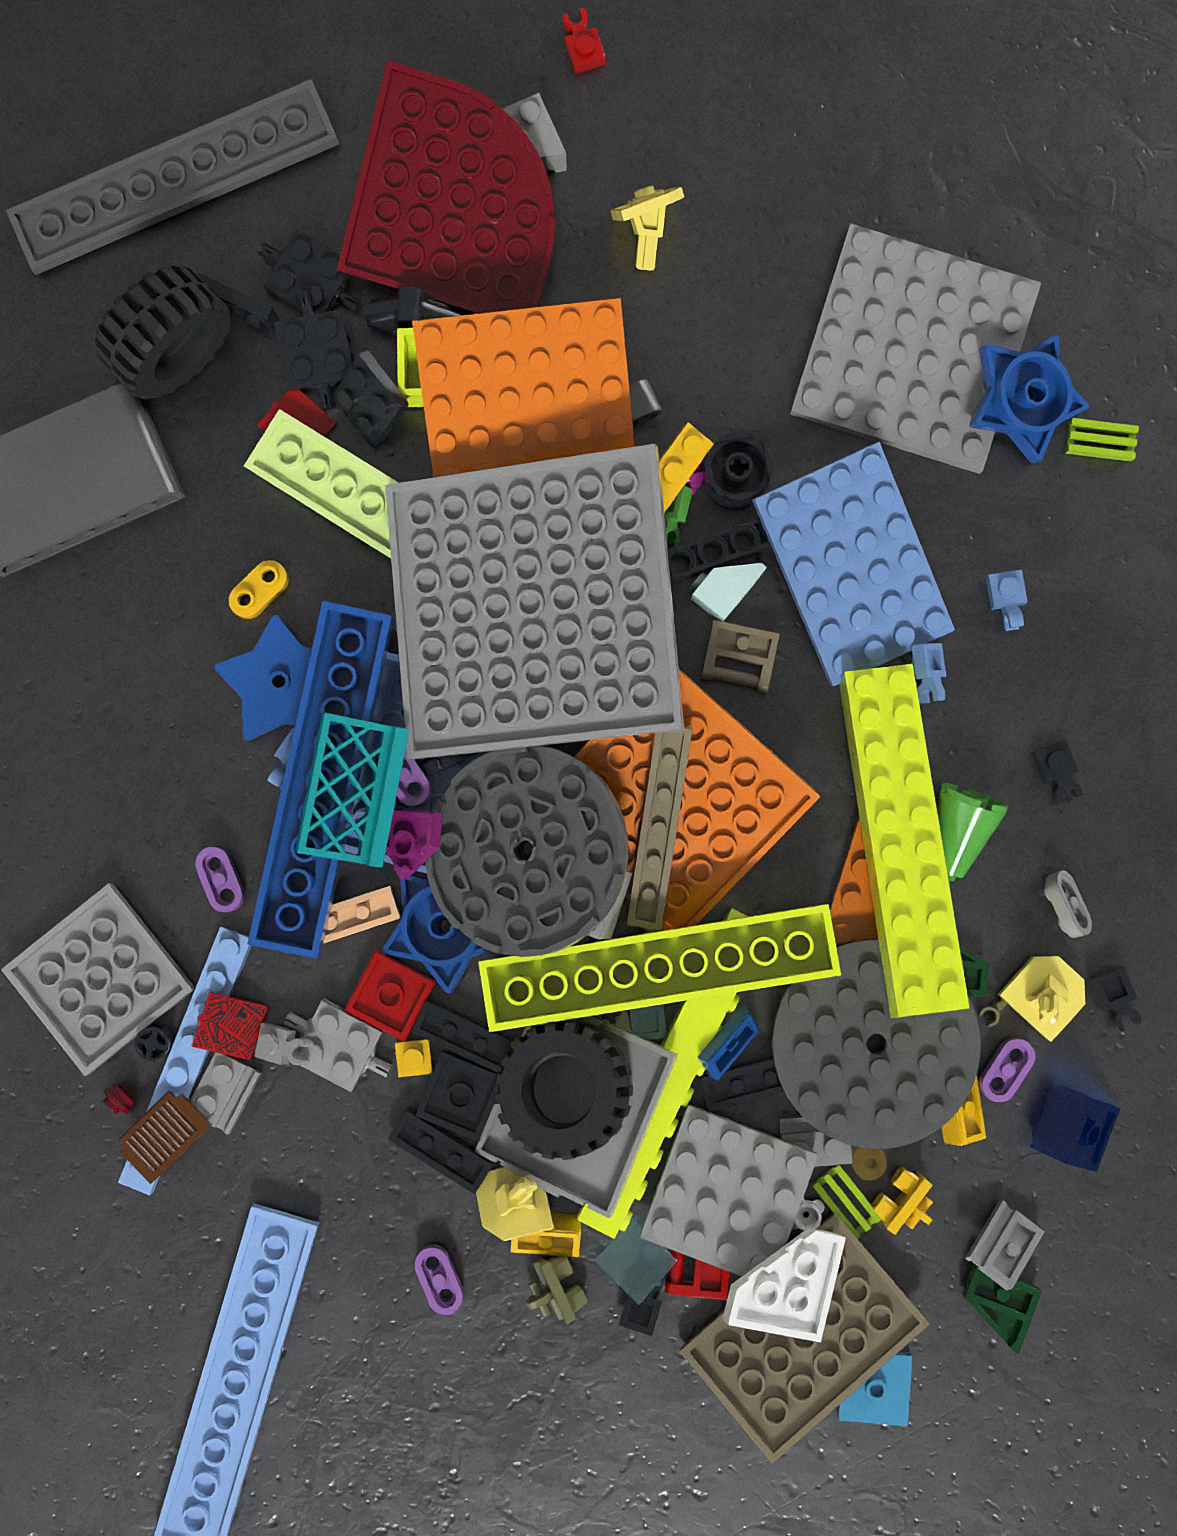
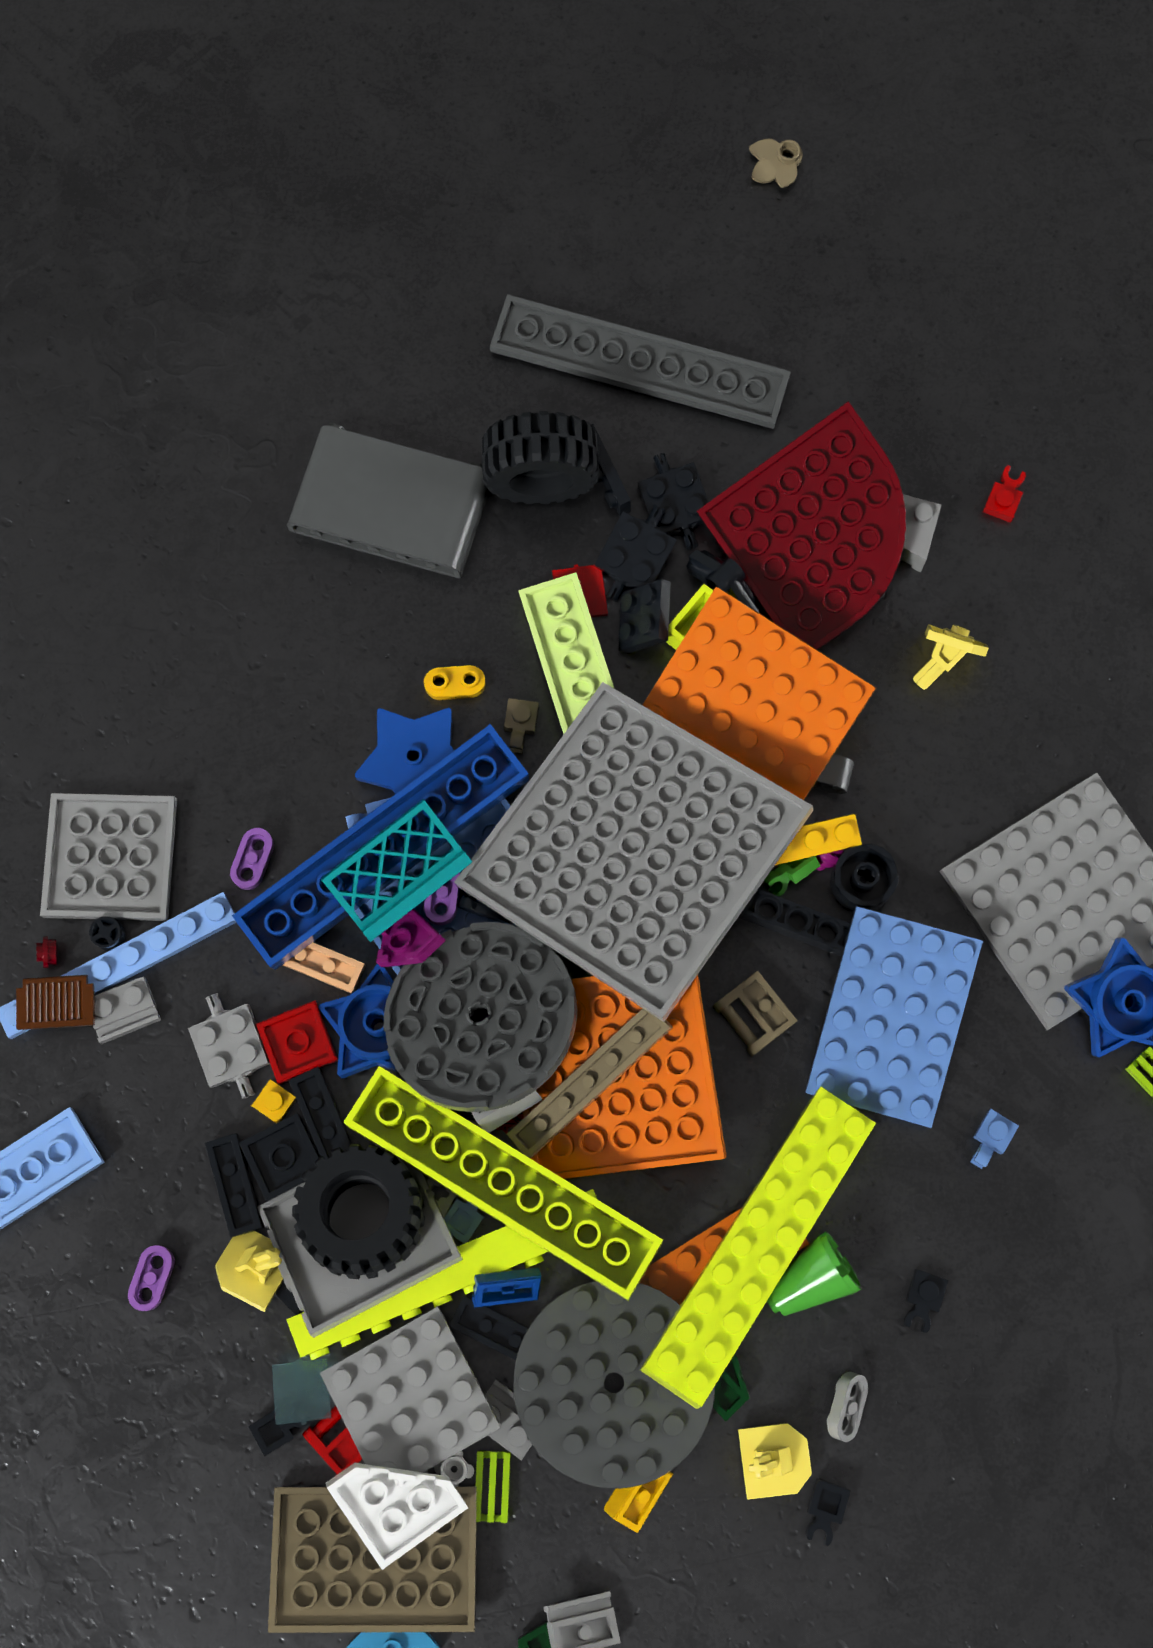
camera: 40 degrees right, 10 degrees down
red piece [191,991,268,1060] -> none
light grey plate [254,1023,313,1065] -> none
yellow slope [511,1212,581,1257] -> none
olive hips [526,1255,588,1324] -> none
light aqua slope [690,563,767,622] -> none
clear yellow plate [852,1147,887,1180] -> none
yellow hips [871,1166,933,1235] -> none
medium blue plate [912,643,946,704] -> none
olive hand [977,998,1008,1027] -> none
medium lavender plate [979,1037,1035,1102] -> none
clear blue slope [1030,1082,1121,1172] -> none
none -> dark tan plate [504,698,539,754]

